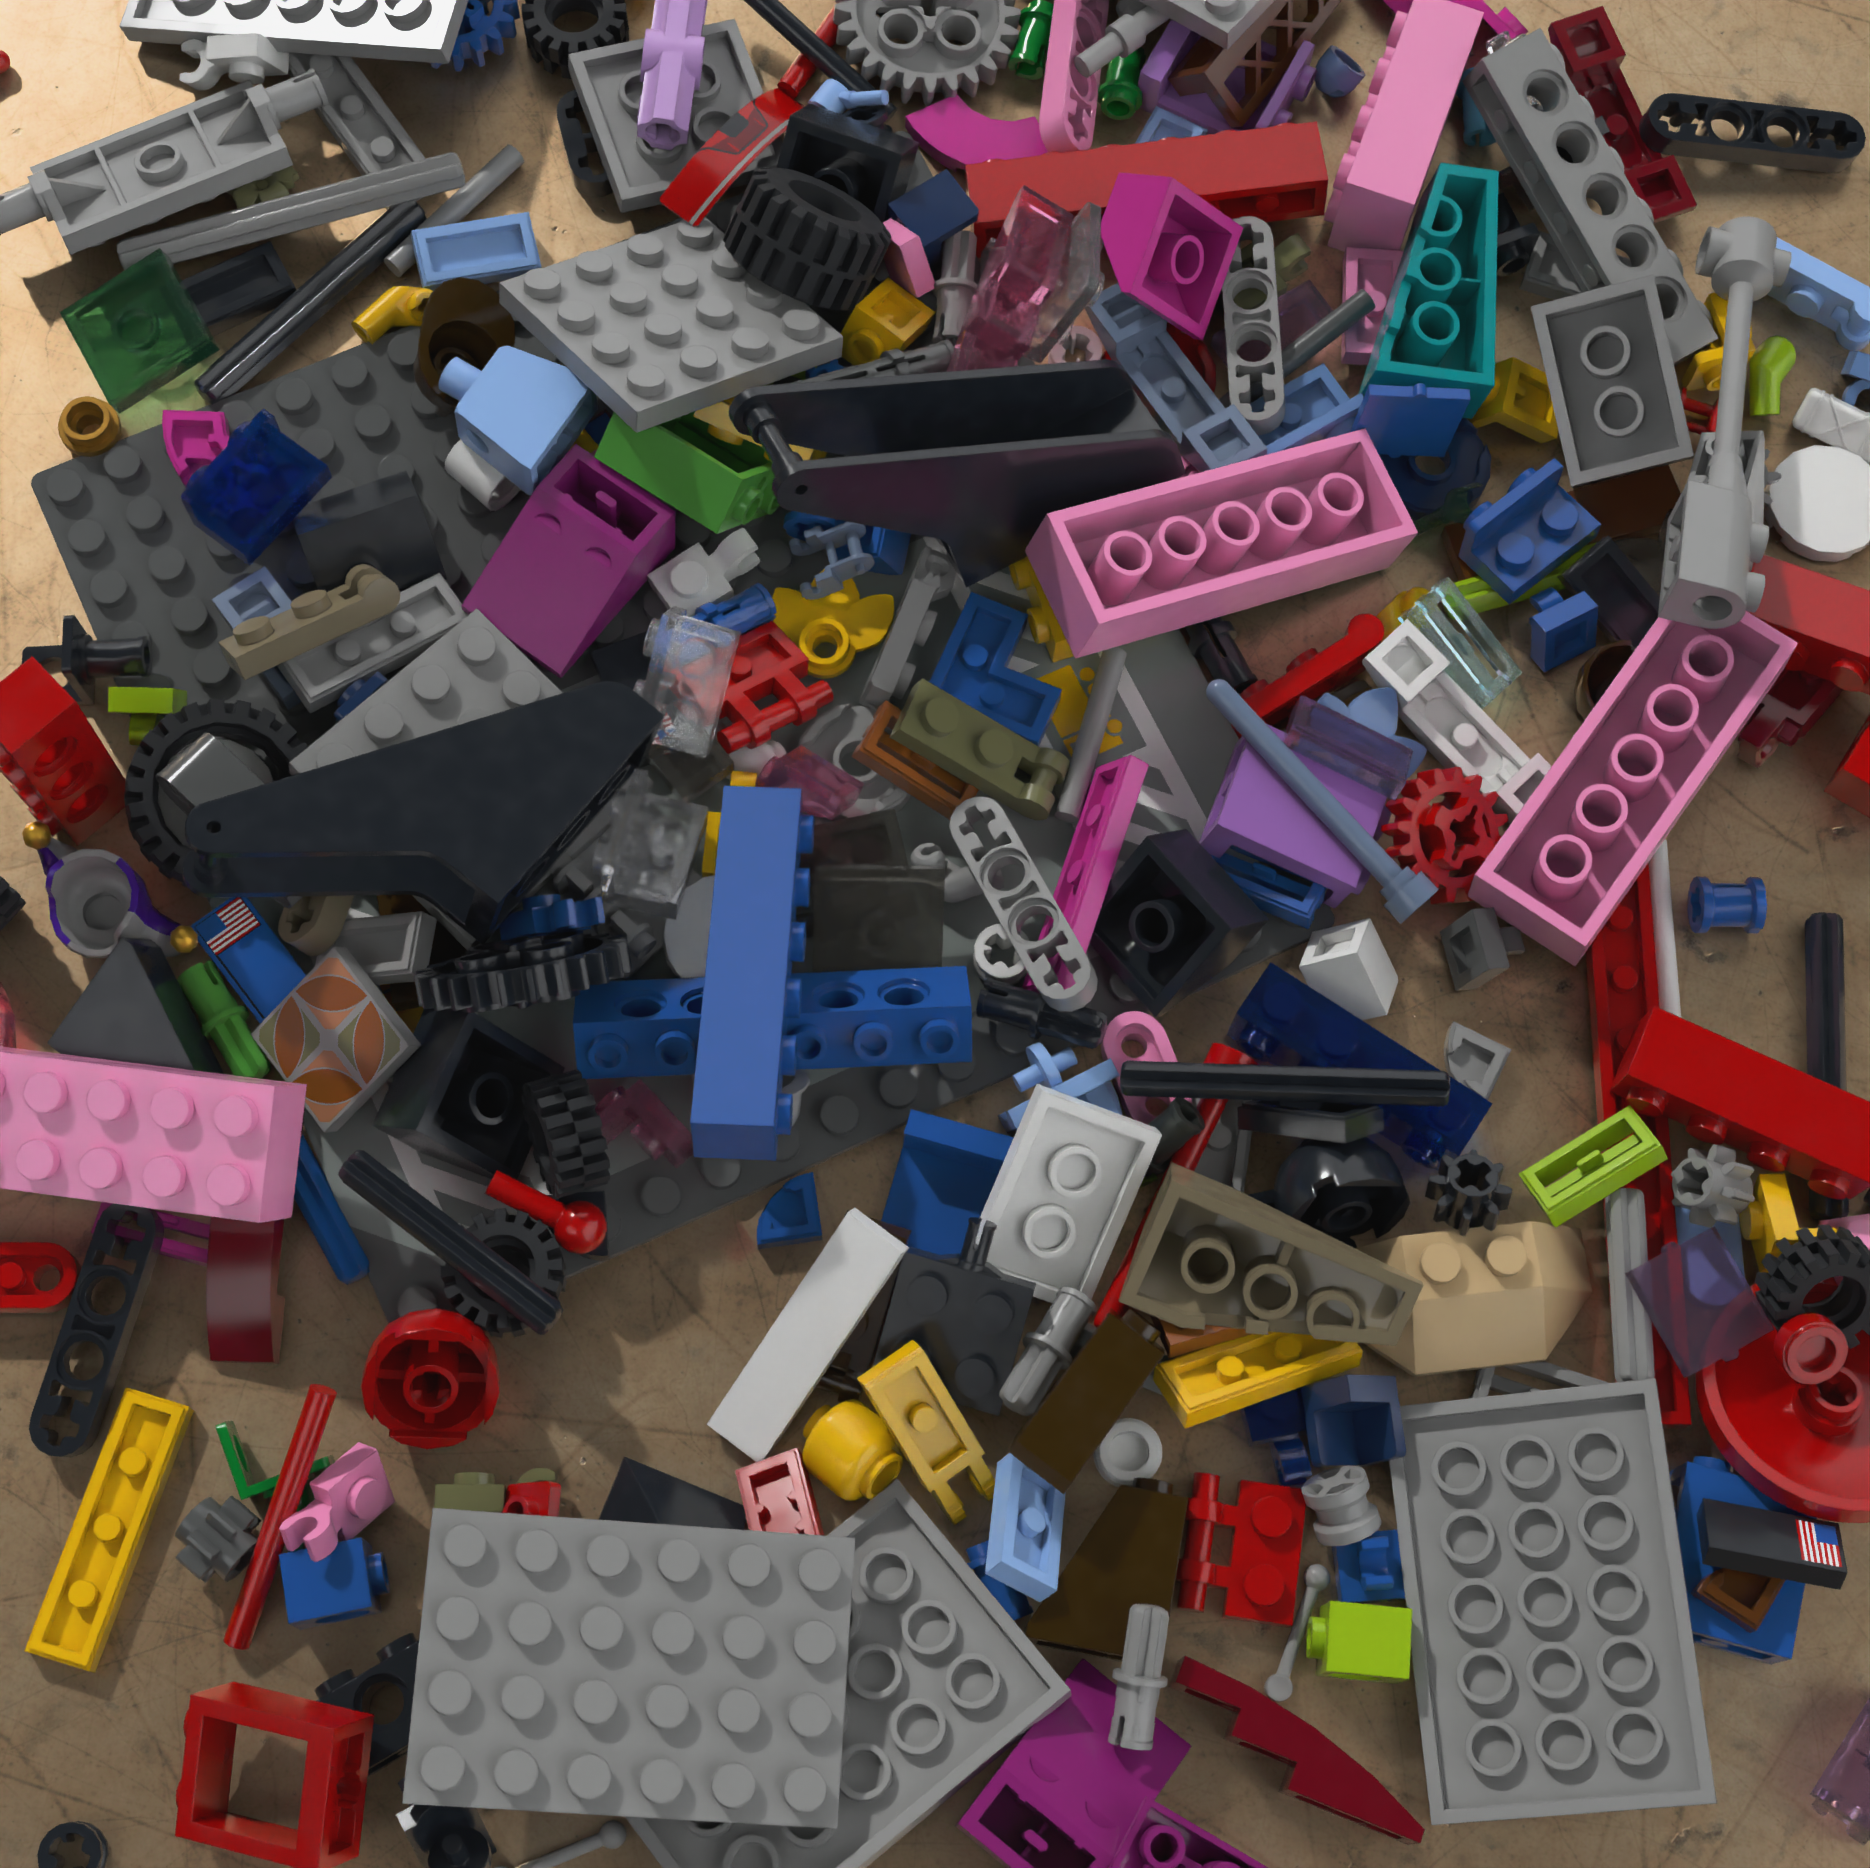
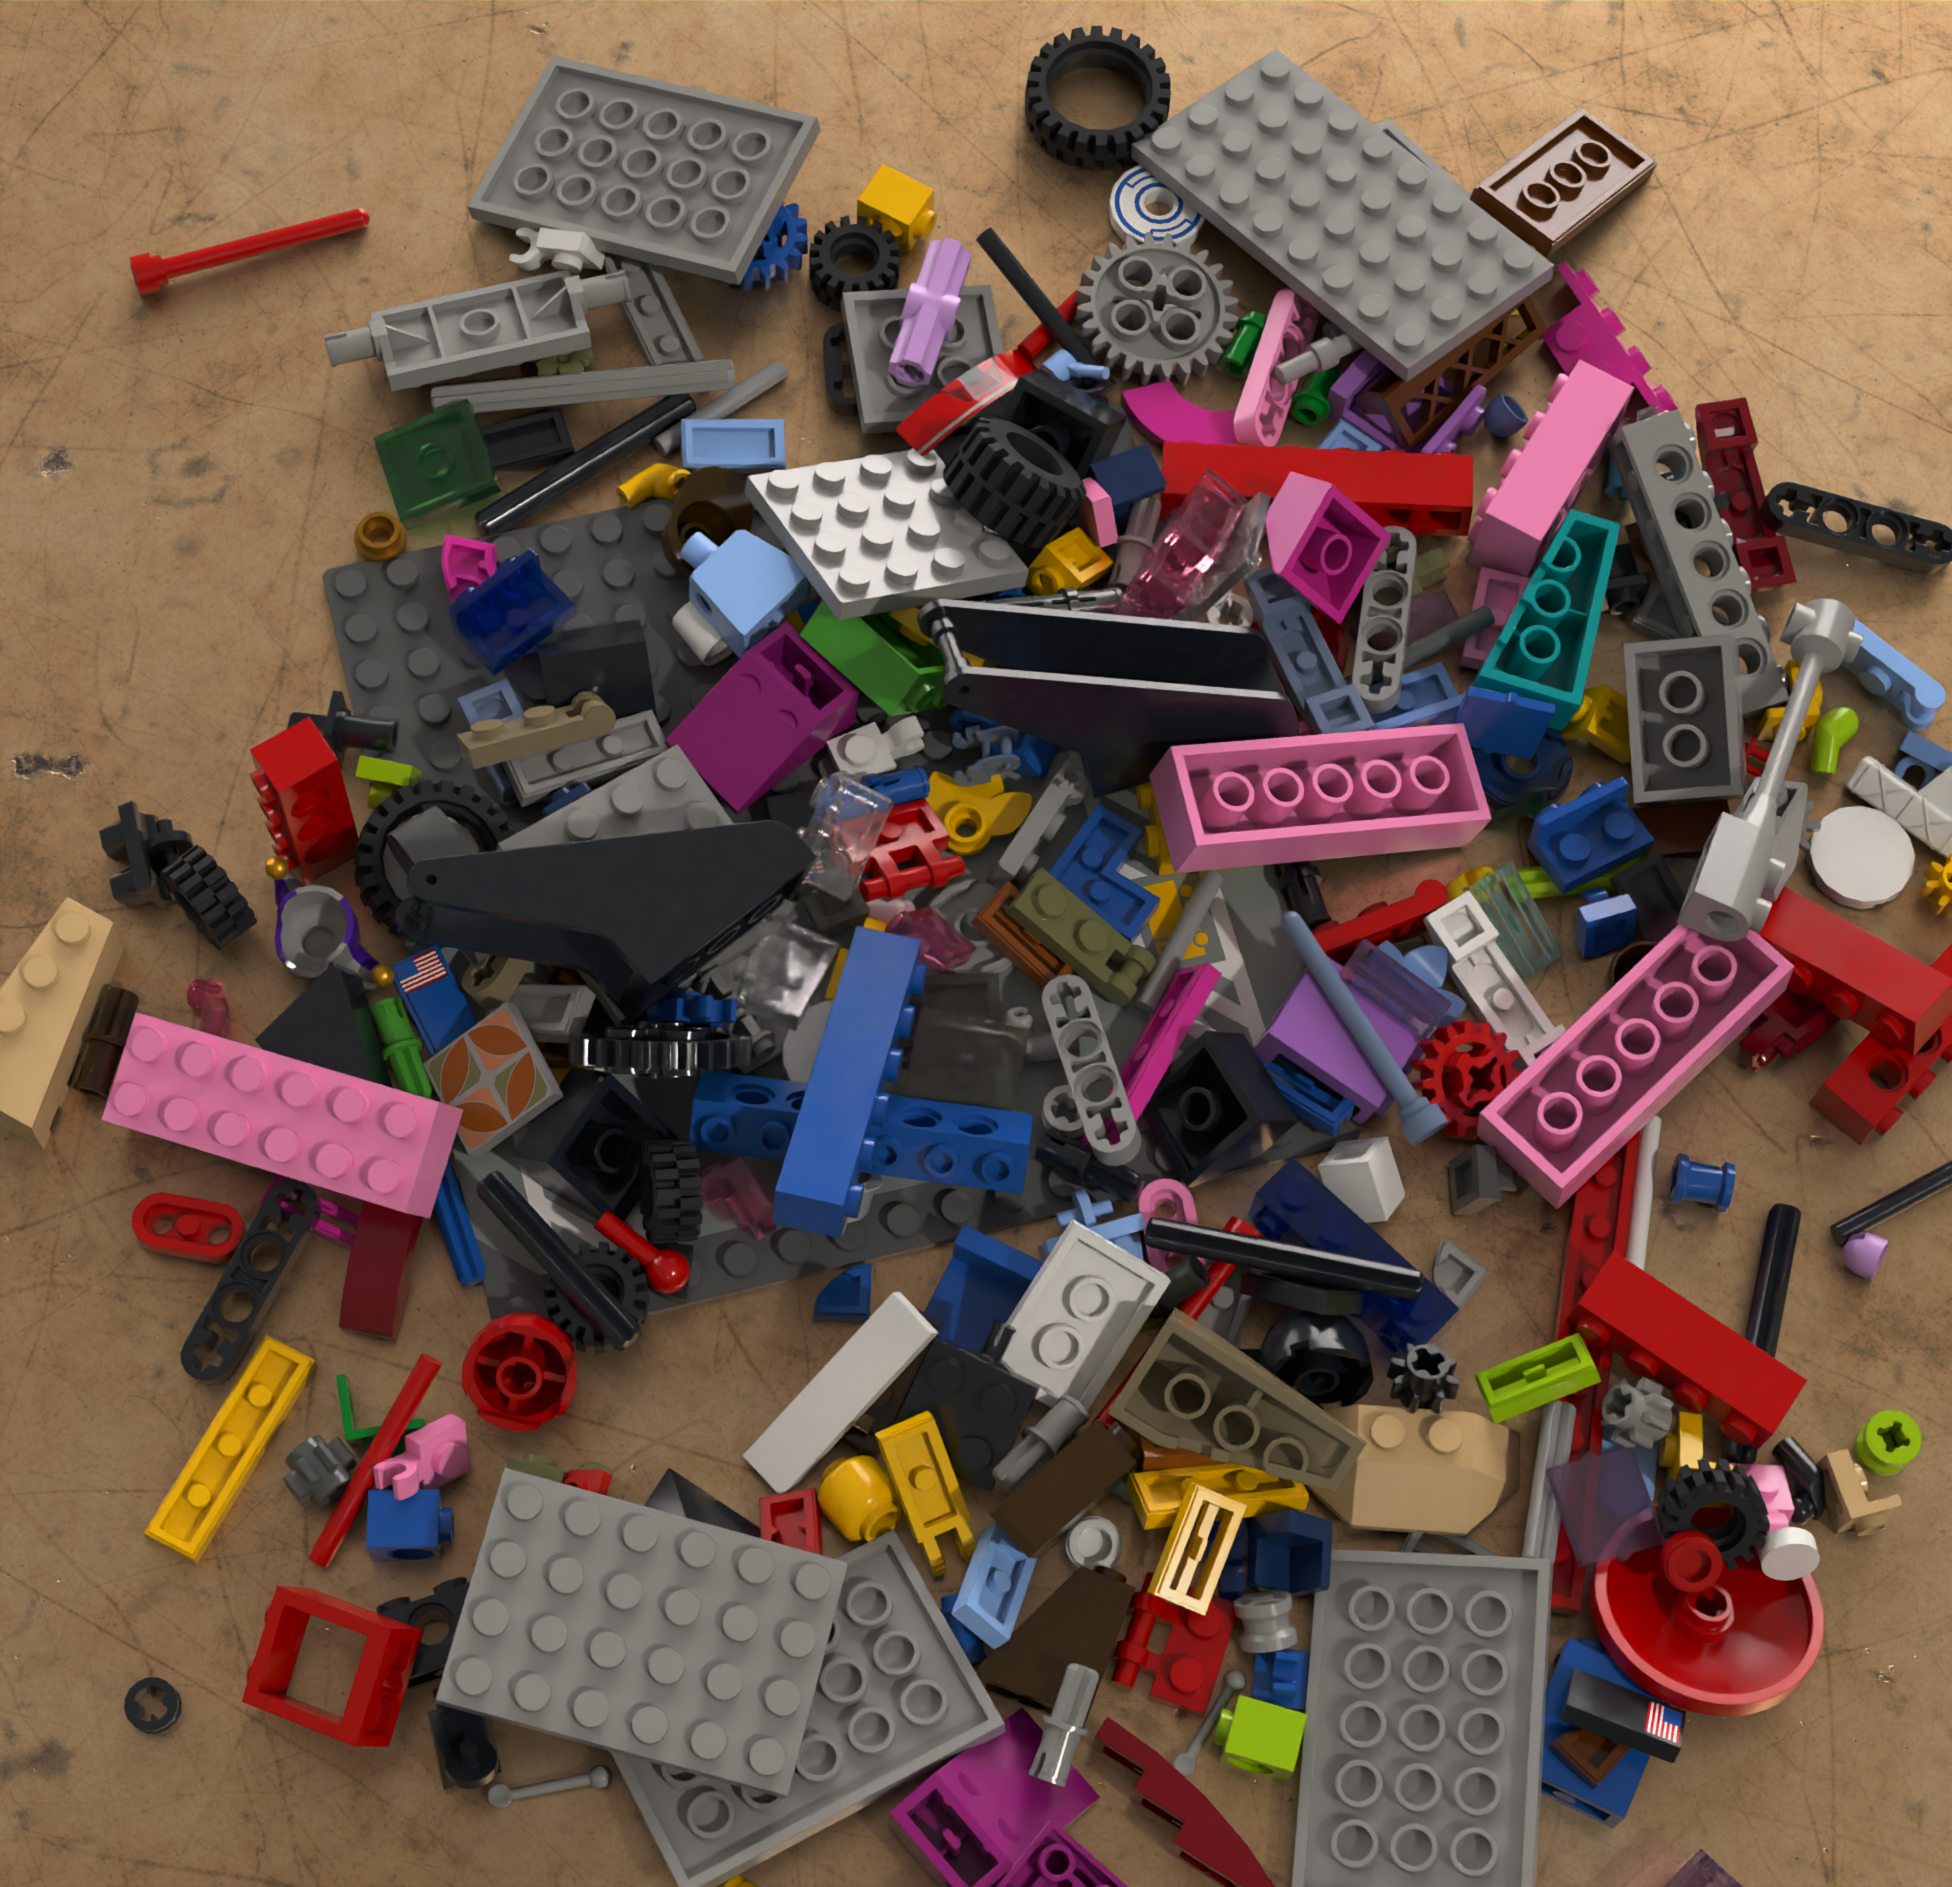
camera: 10 degrees right, 5 degrees down
none -> yellow tile [1147,1482,1247,1616]

